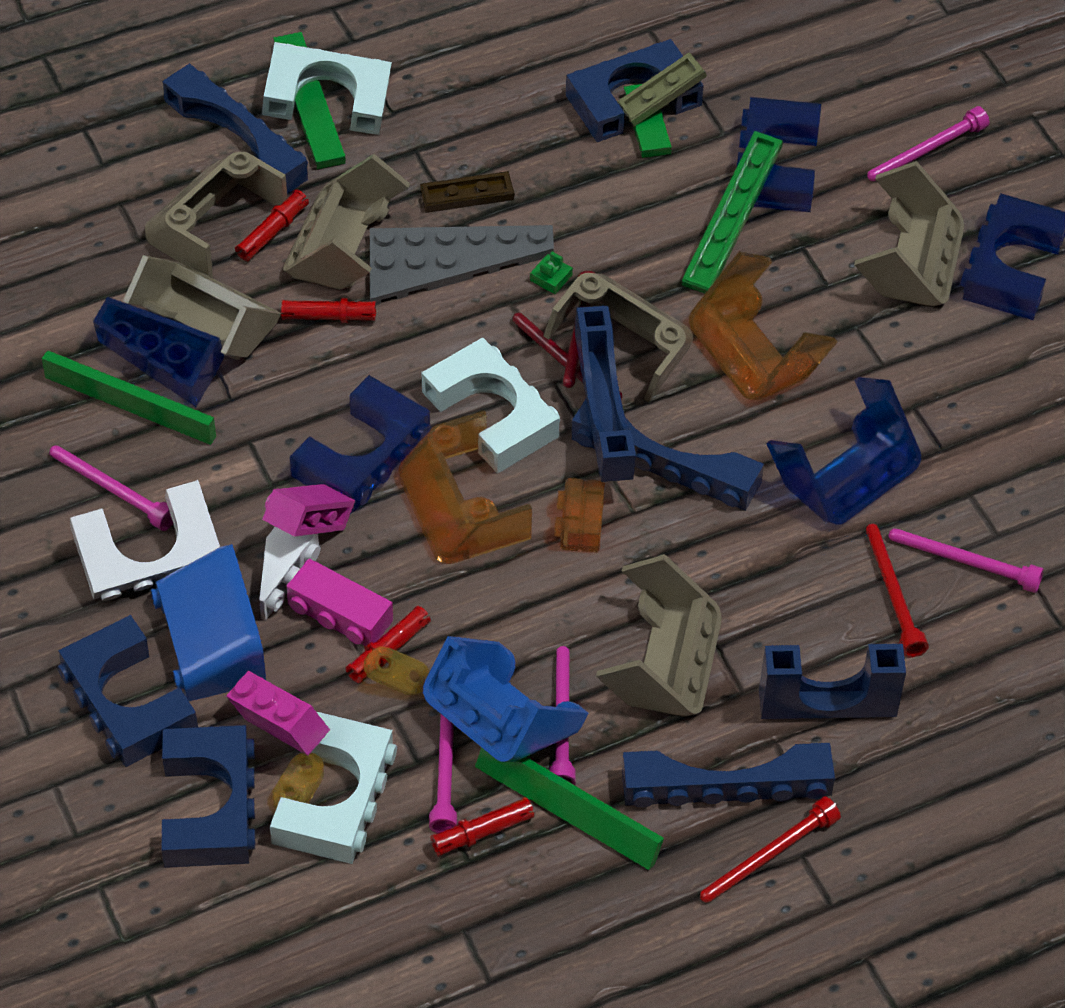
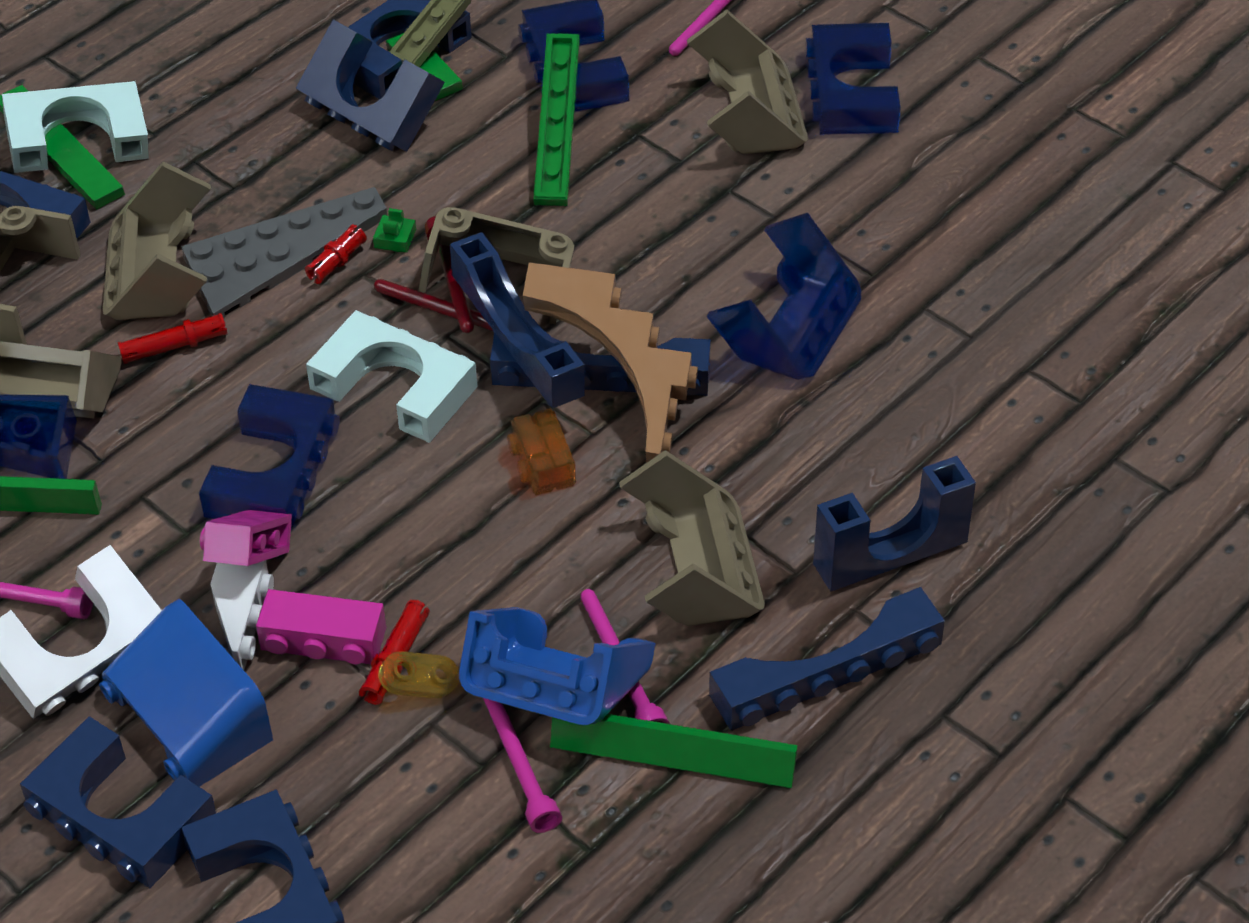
camera: 20 degrees left, 5 degrees down
dark pink brick [226,671,330,756] -> none
red pin [235,190,309,262] -> none
light aqua arch [270,712,397,864] -> none
clear yellow plate [273,753,324,809] -> none
clear orange windscreen [399,411,532,564] -> none
dark brown tile [420,171,515,213] -> none
red pin [430,797,534,857] -> none
clear orange windscreen [689,251,838,400] -> none
red piece [700,796,841,903] -> none
red piece [866,524,929,658] -> none
dark pink piece [889,528,1044,593] -> none
none -> dark blue arch [296,19,445,152]
none -> red pin [305,224,367,284]
none -> medium nougat arch [523,263,698,463]

